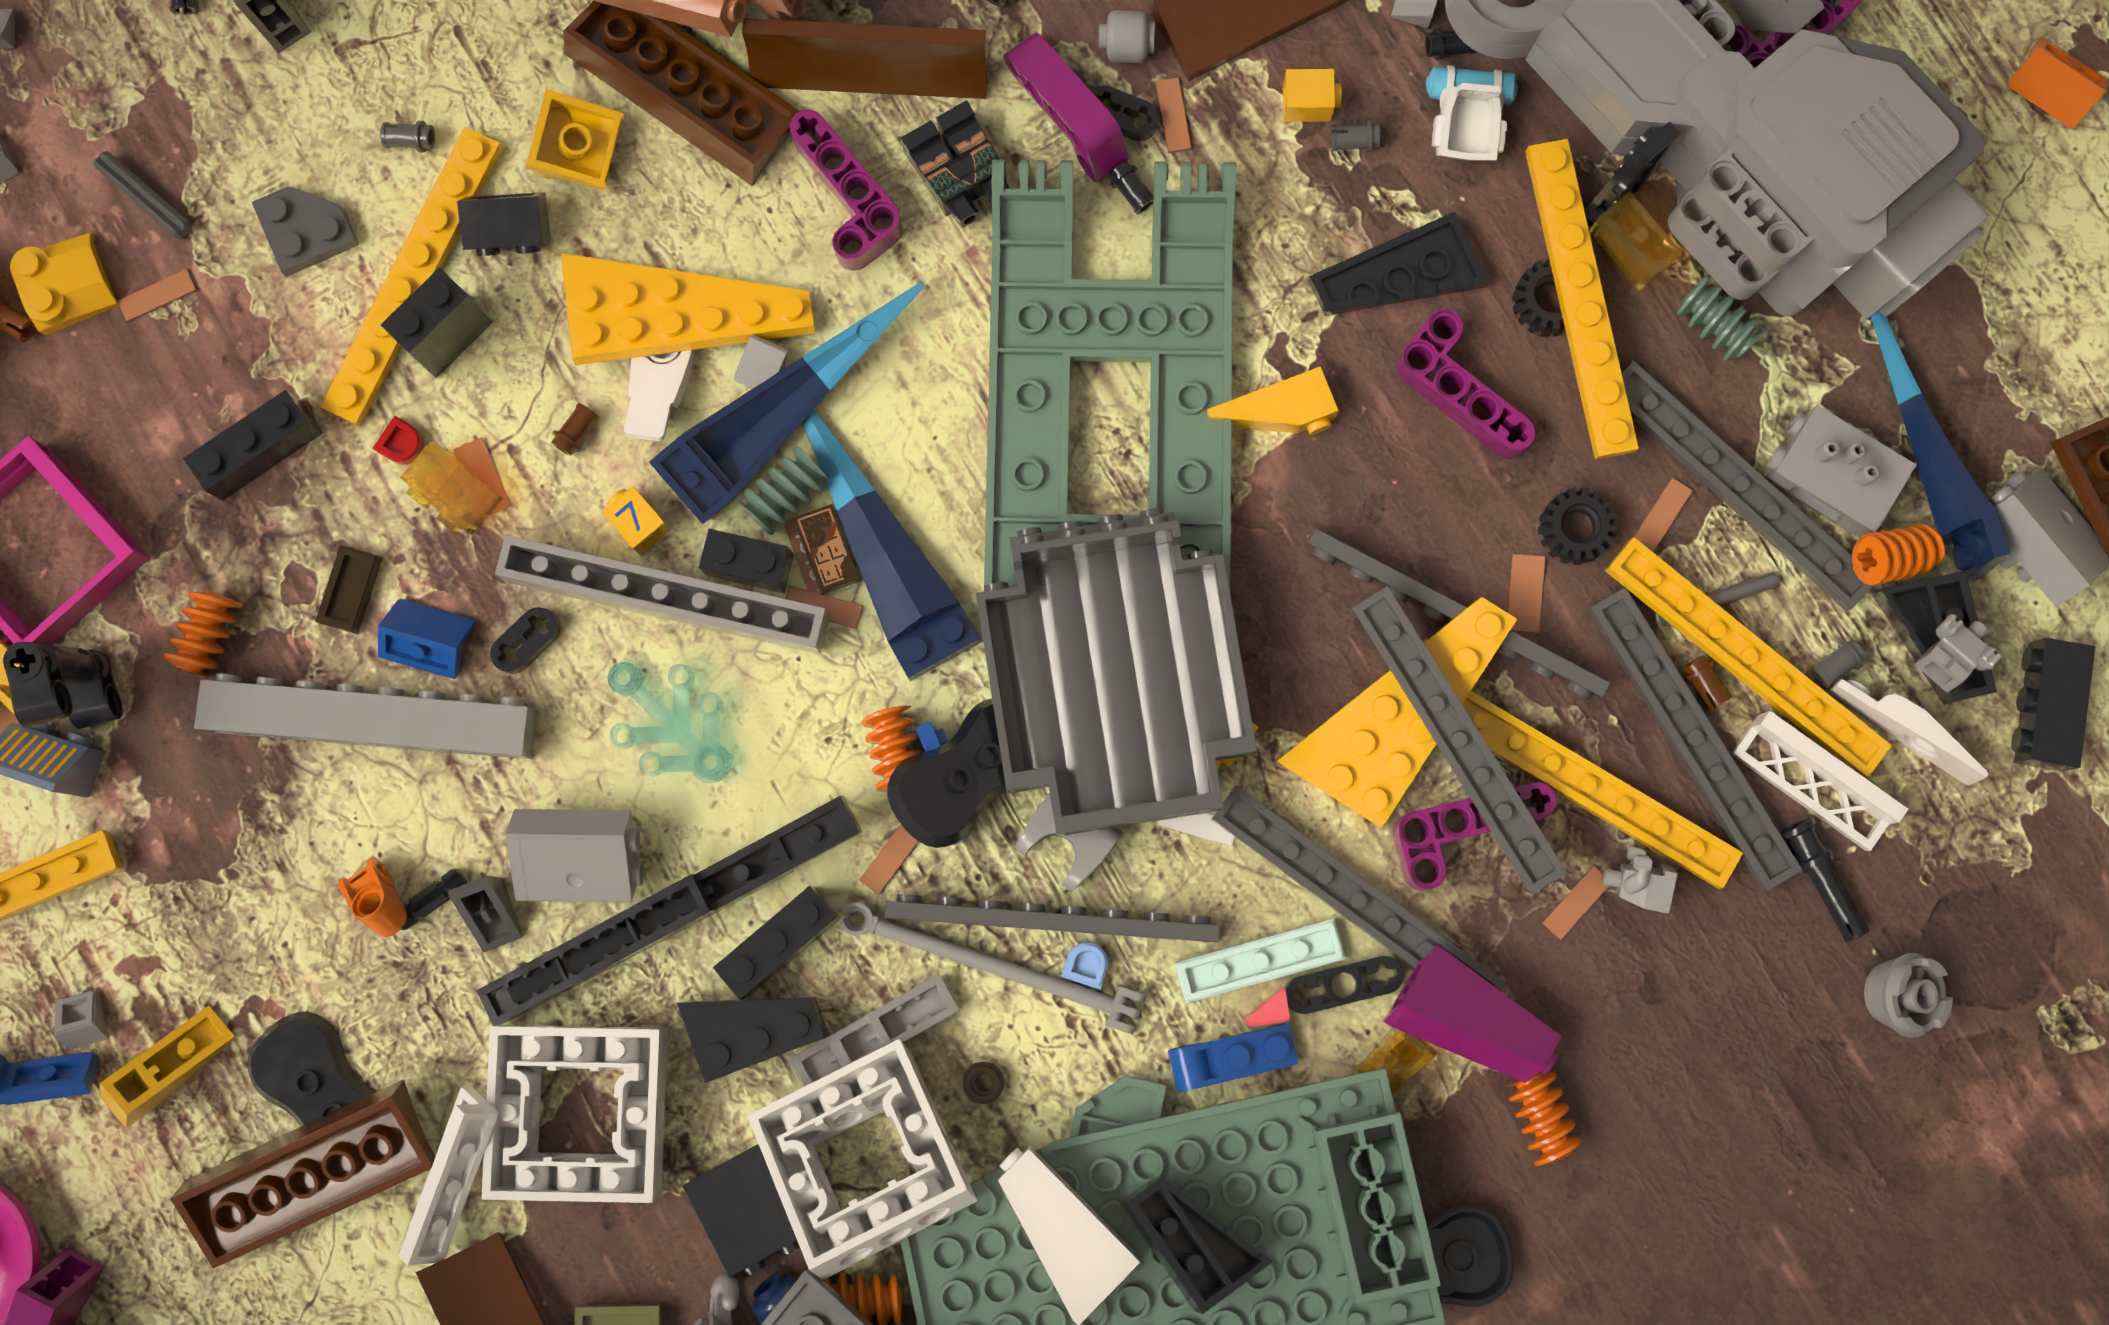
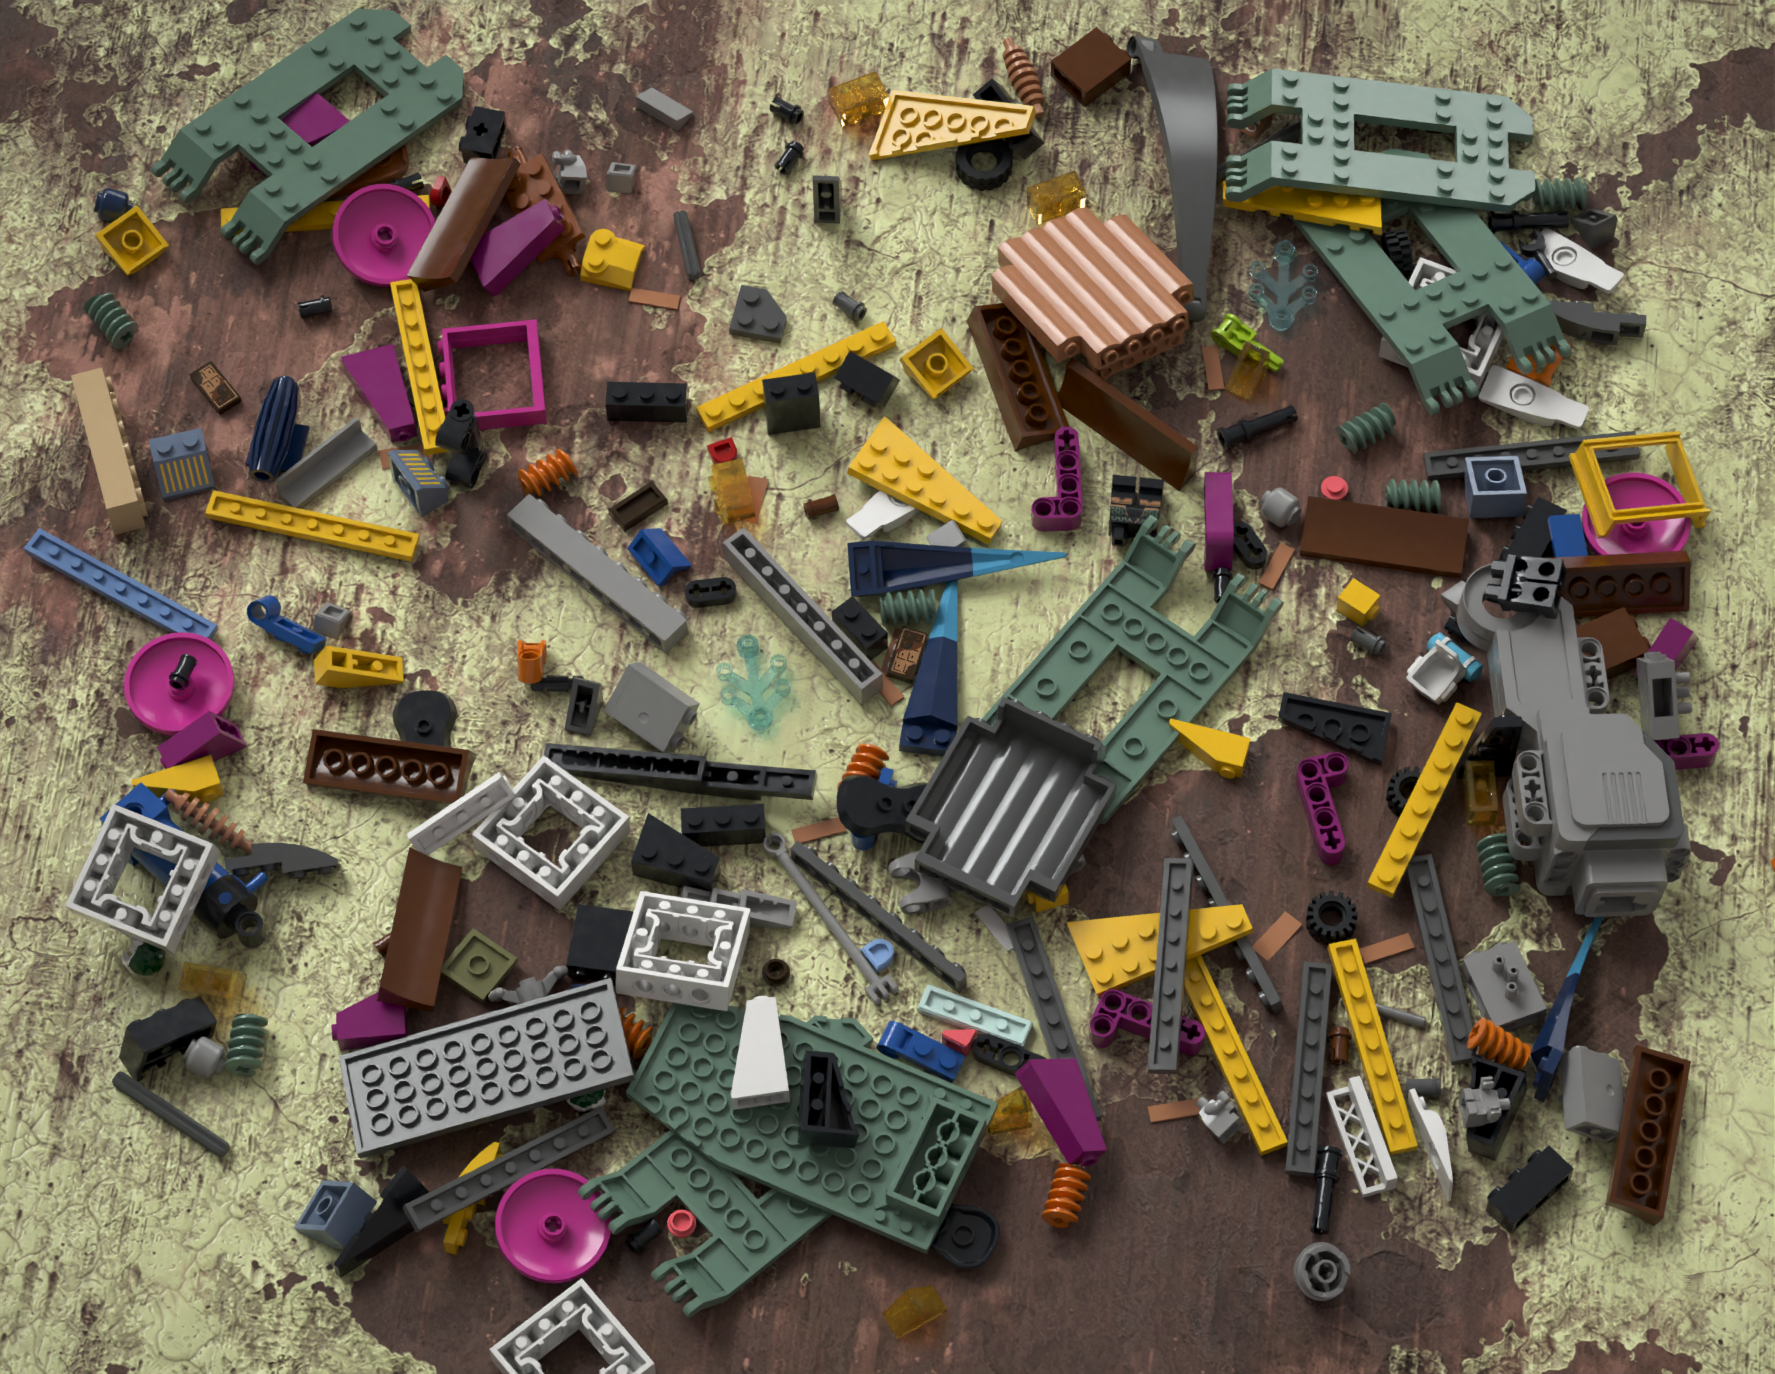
camera: 35 degrees right, 20 degrees down
yellow brick [602,486,671,556] -> none

